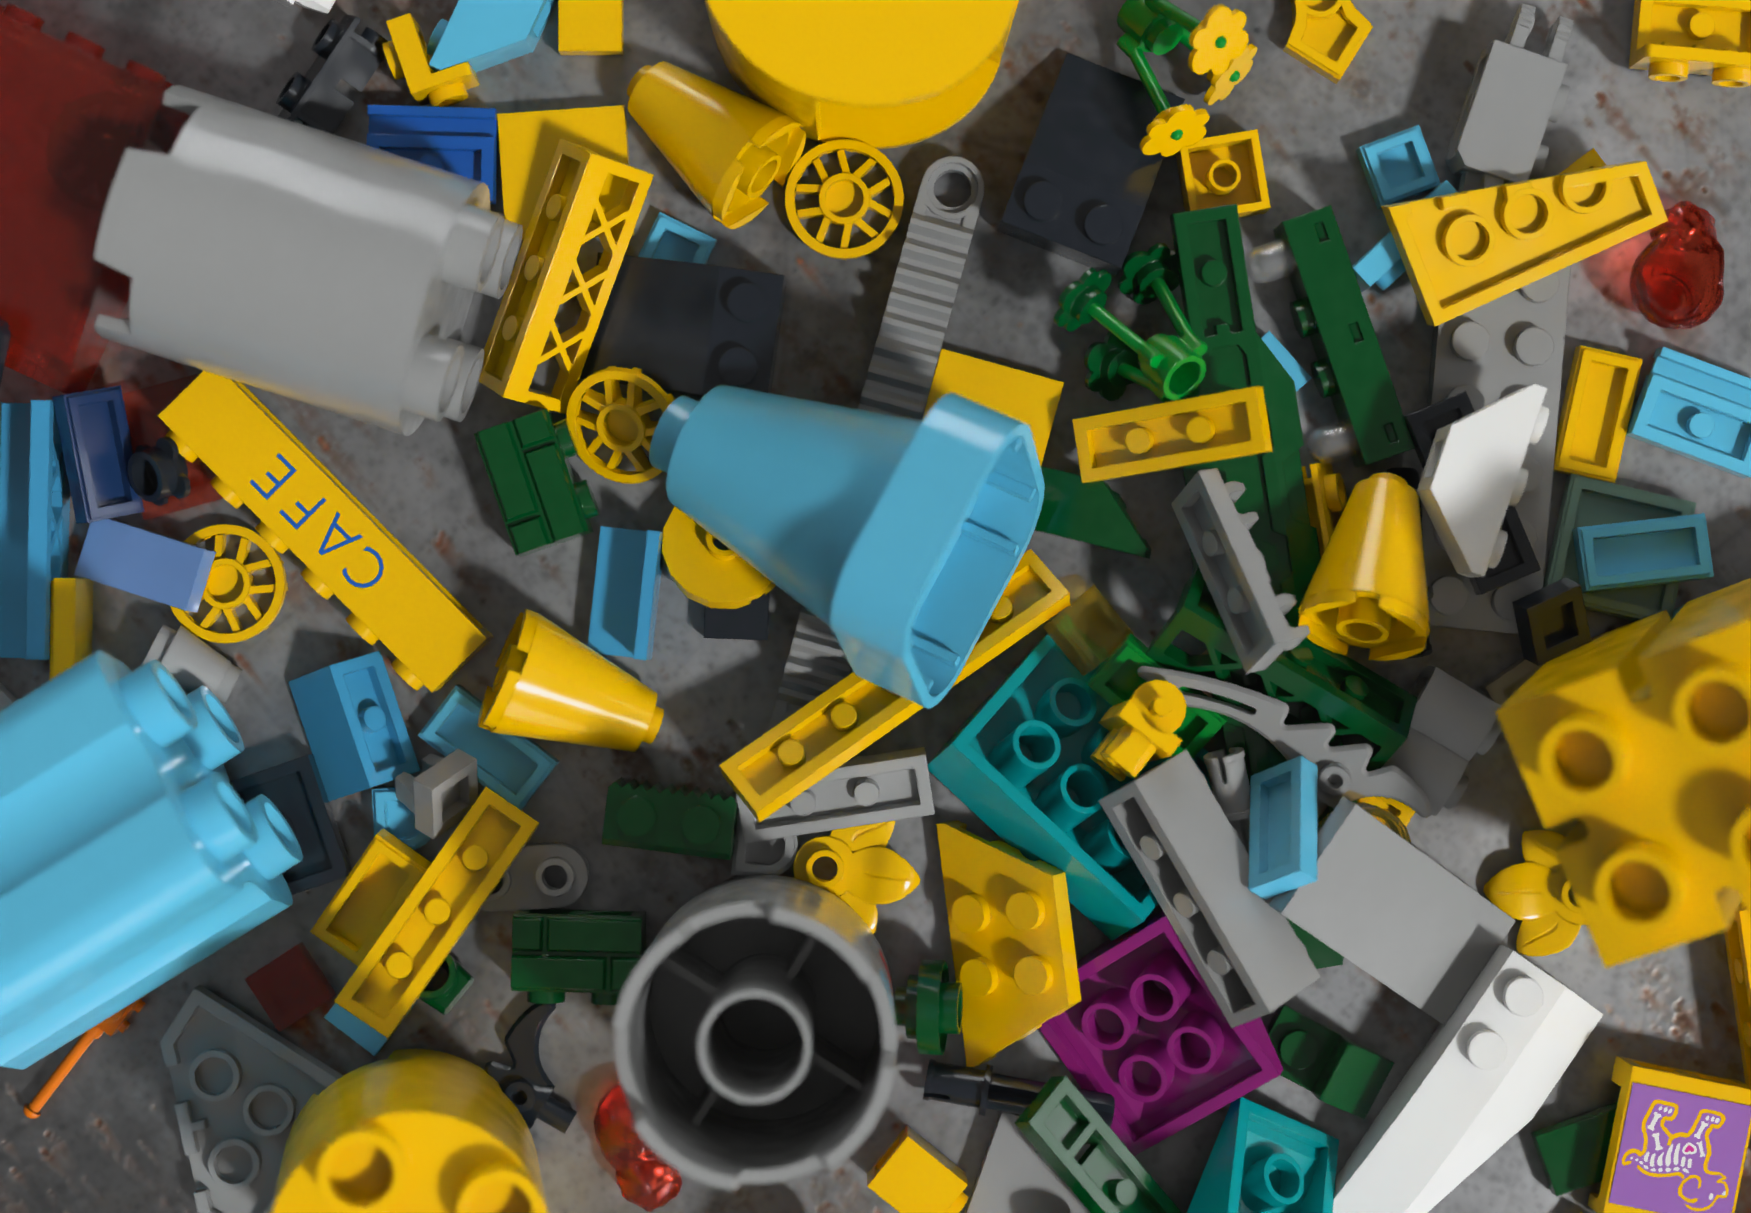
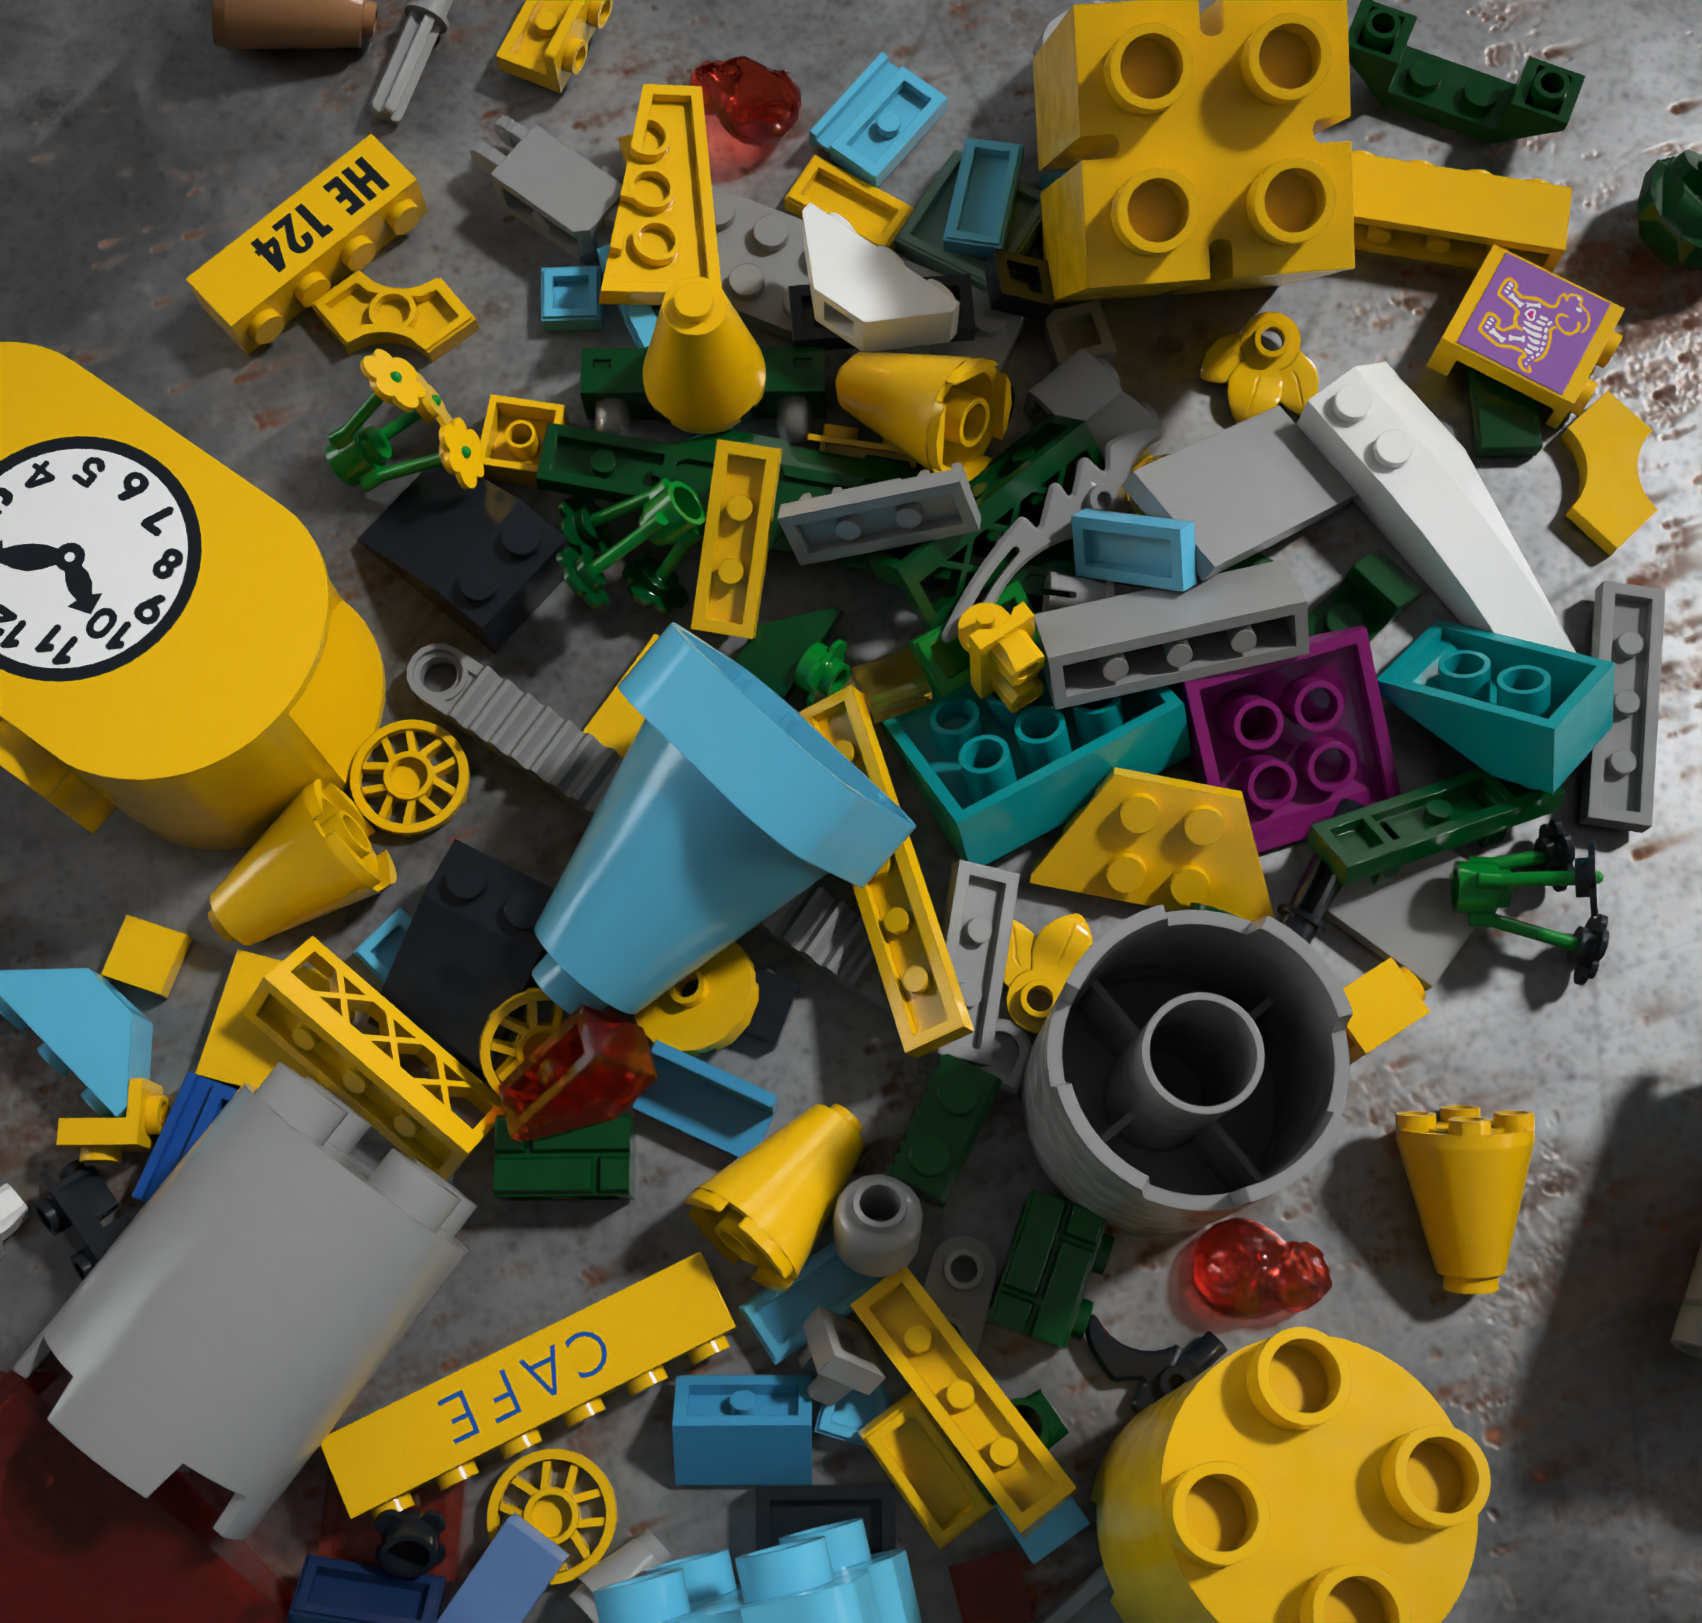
camera: 70 degrees left, 15 degrees down
none -> clear red slope [498,1004,658,1141]
none -> yellow cone [643,276,766,434]
none -> green plate [794,639,851,706]
none -> light grey head [832,1174,923,1278]

